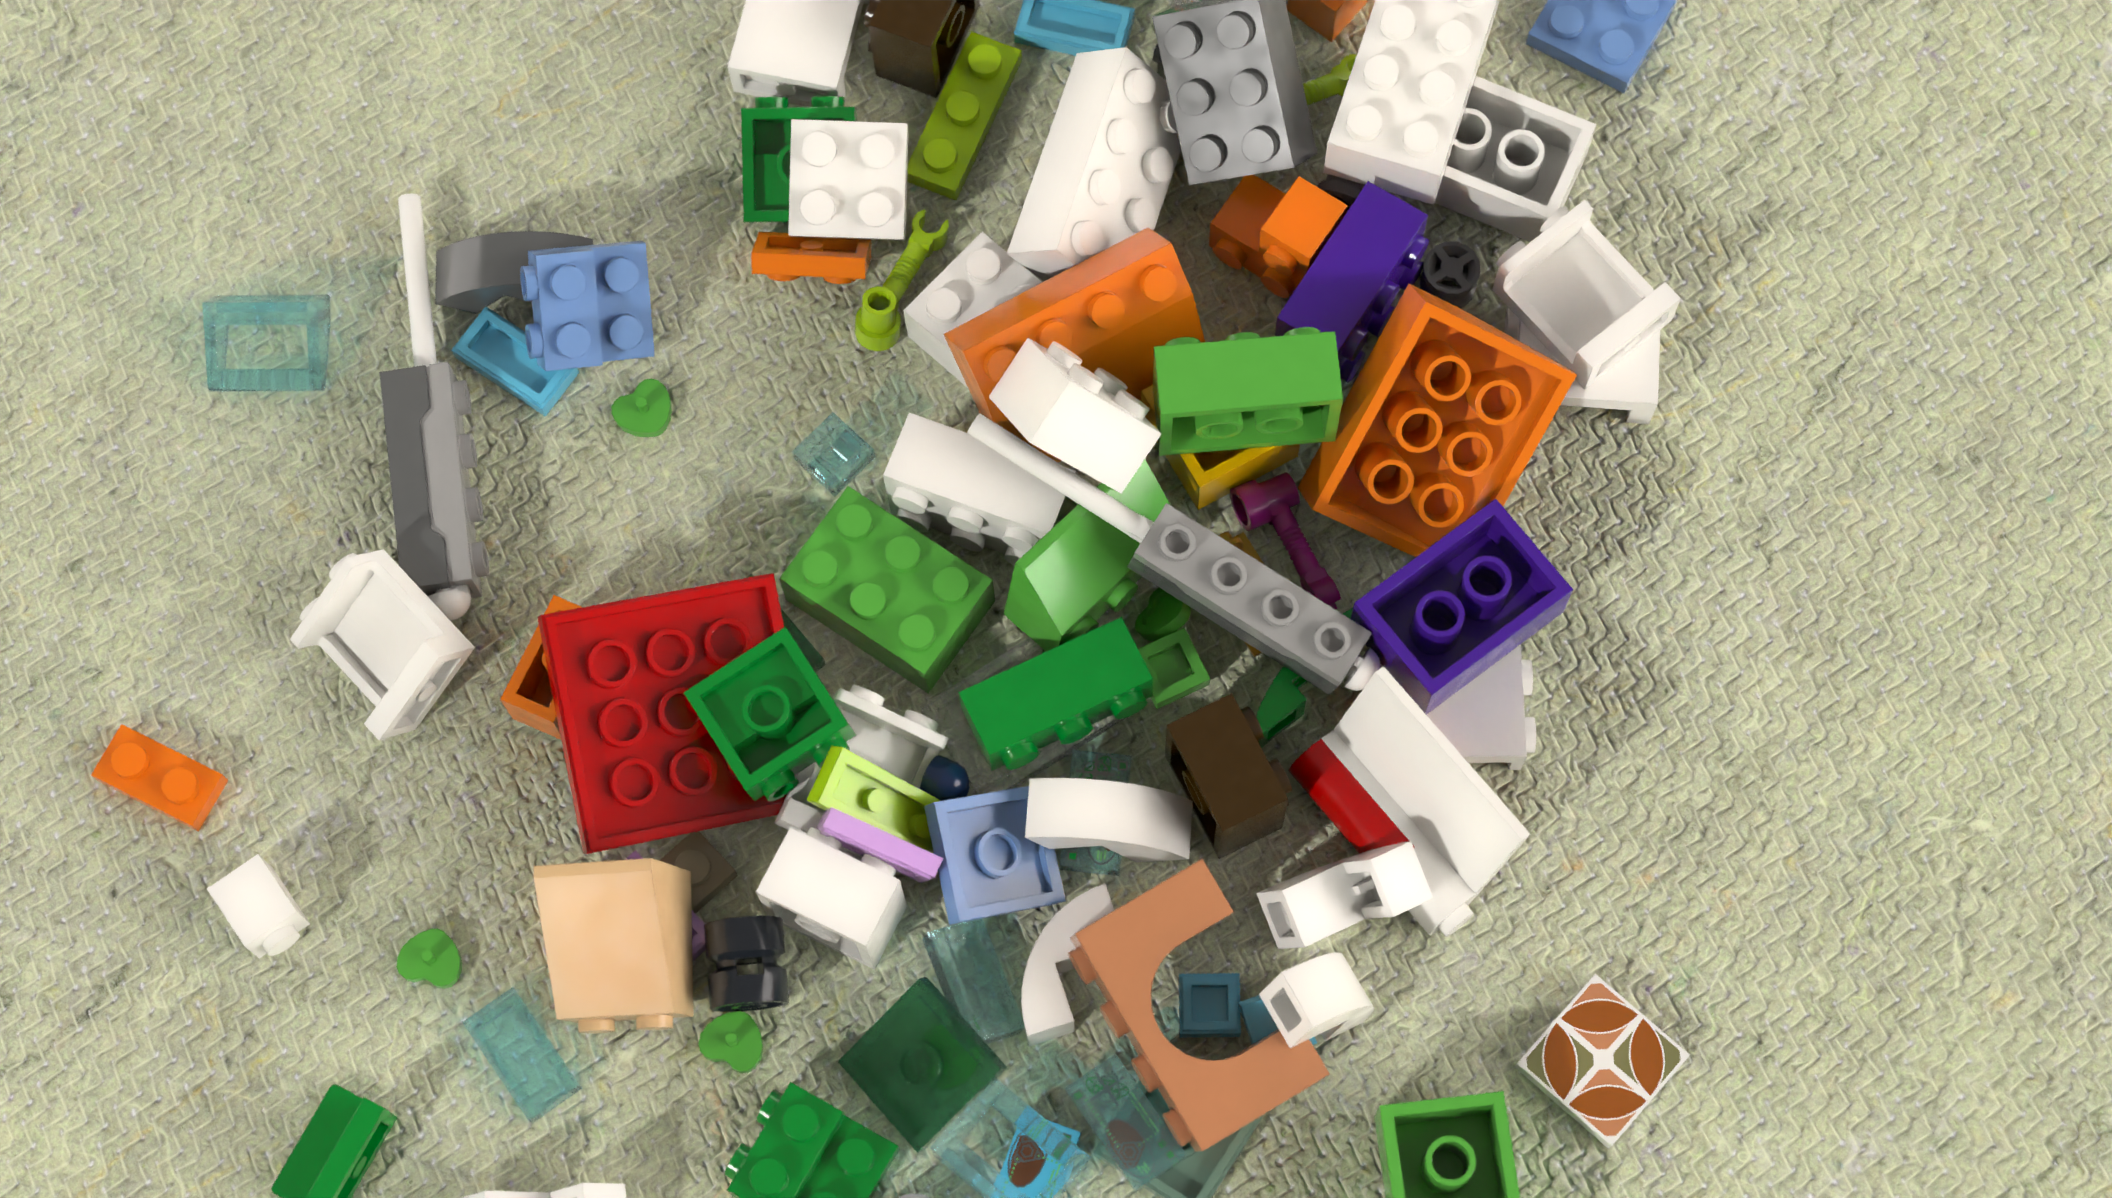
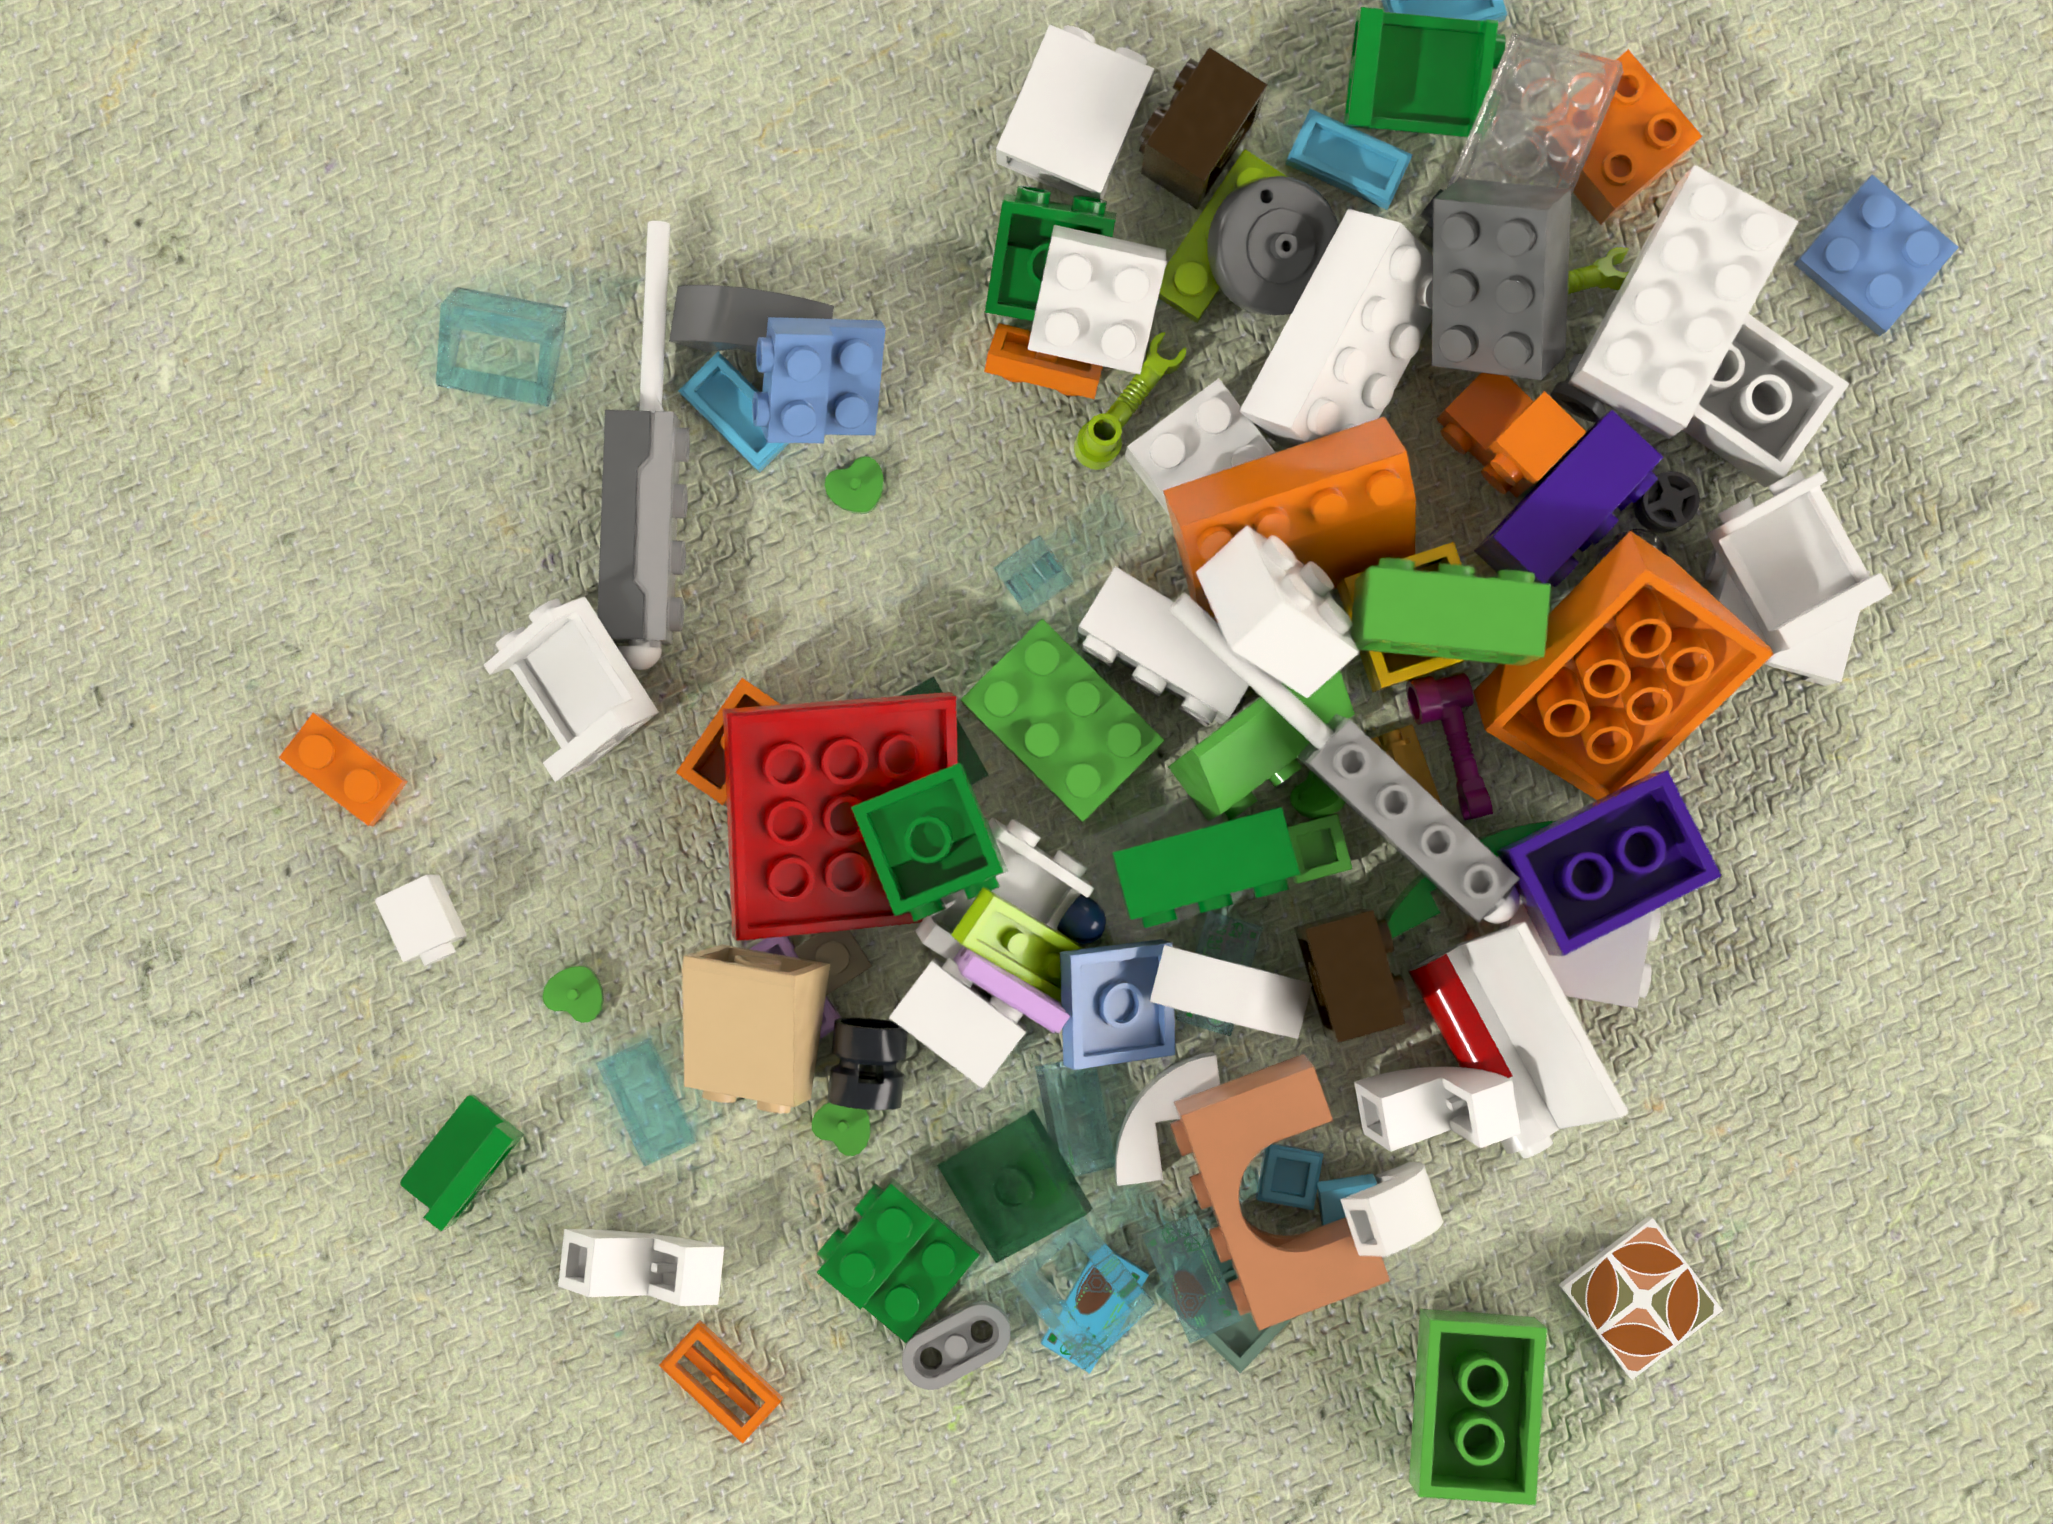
camera: 10 degrees right, 15 degrees up
none -> dark grey wheel [1207,176,1339,315]

